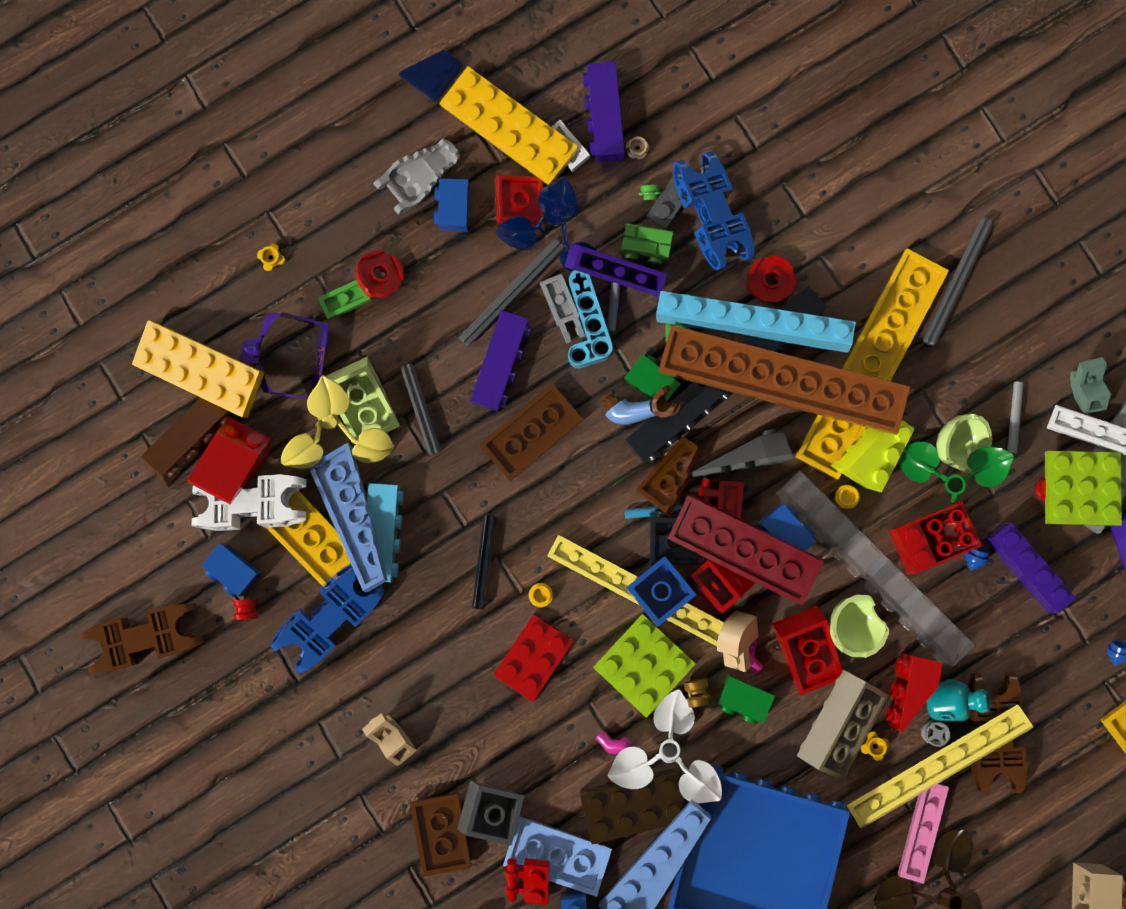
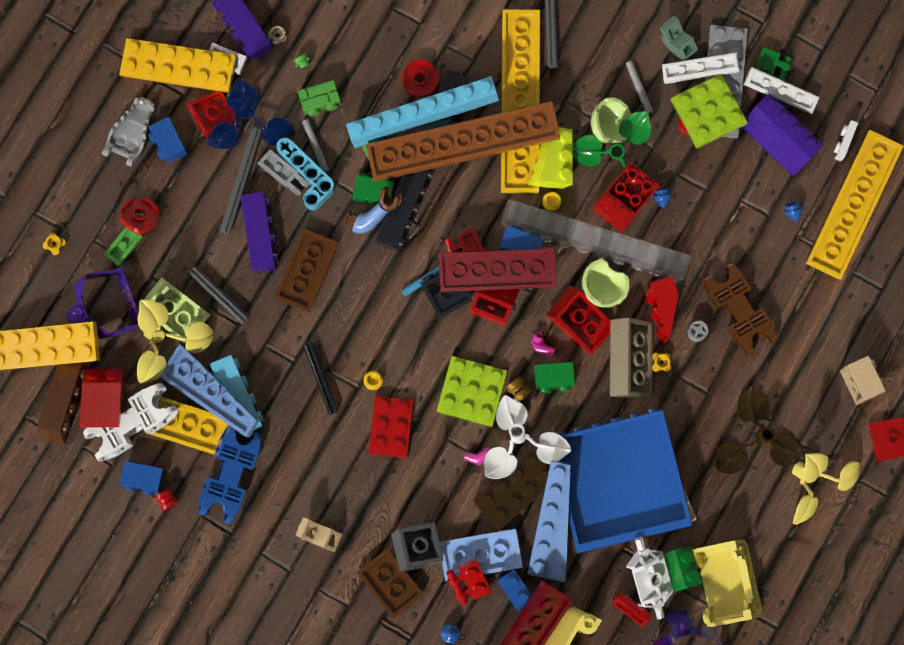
camera: 35 degrees left, 5 degrees down
reddish brown piece [80,603,205,673] -> none
clear blue wing [399,50,463,103] -> none
light yellow plate [547,535,724,646] -> none
dark purple brick [564,243,667,297] -> none
blue brick [625,556,696,626] -> none
reddish brown wing [636,436,702,517] -> none
dark grey plate [646,177,687,230] -> none
blue piece [673,152,754,270] -> none
dark grey wedge [691,429,793,478] -> none
tan brick [717,611,759,672] -> none
light yellow plate [847,705,1033,829] -> none
bright pink plate [897,783,949,884] -> none
teal piece [926,679,991,721] -> none
dark purple brick [984,522,1076,614] -> none

